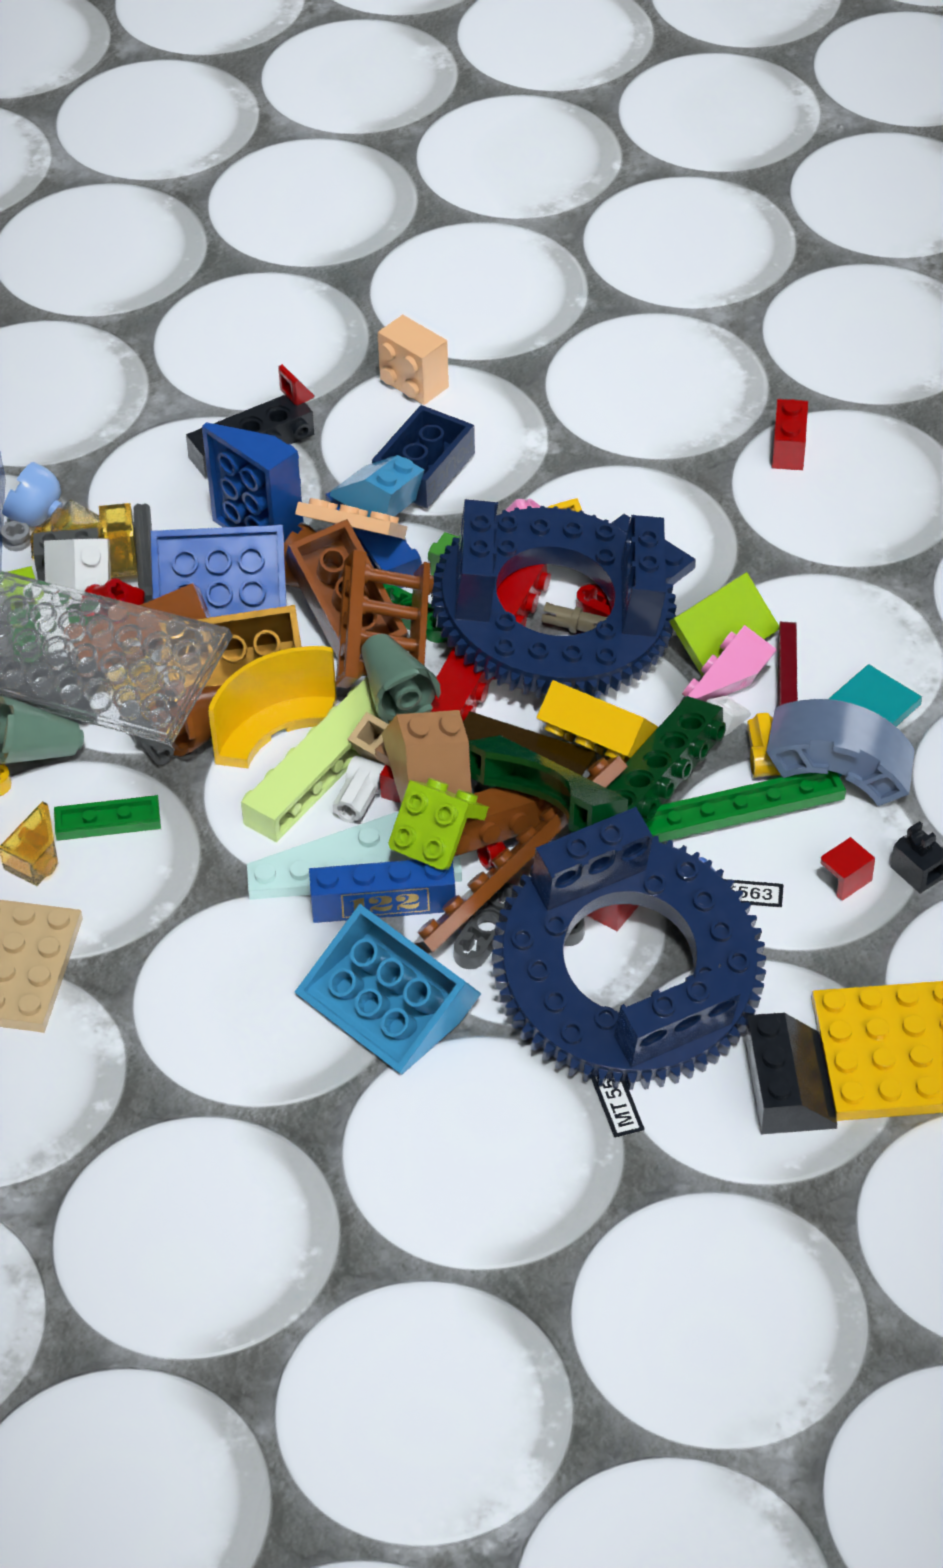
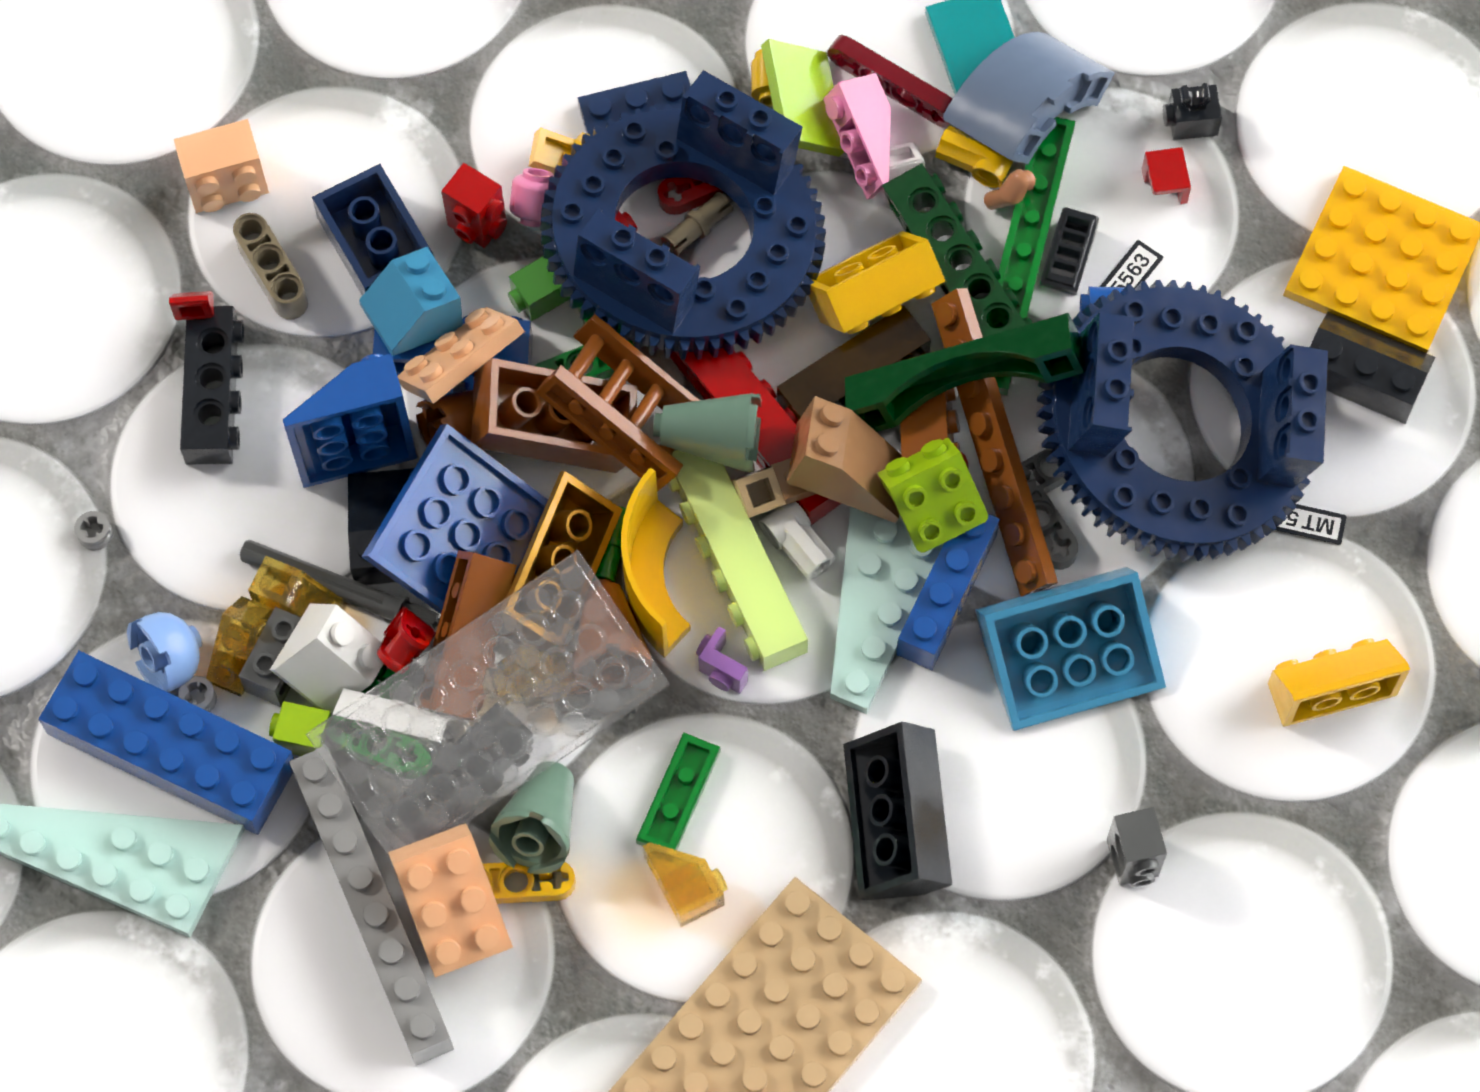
camera: 60 degrees left, 20 degrees up
none -> light grey bush [74,511,113,550]
none -> dark tan beam [233,213,308,320]
none -> red brick [441,162,507,248]
none -> medium lavender bracket [696,626,748,694]
none -> black slope [843,721,953,900]
none -> nougat arm [984,169,1036,210]
none -> black slope [1040,207,1099,295]
none -> dark grey brick [1106,807,1167,887]
none -> yellow slope [1267,638,1410,727]

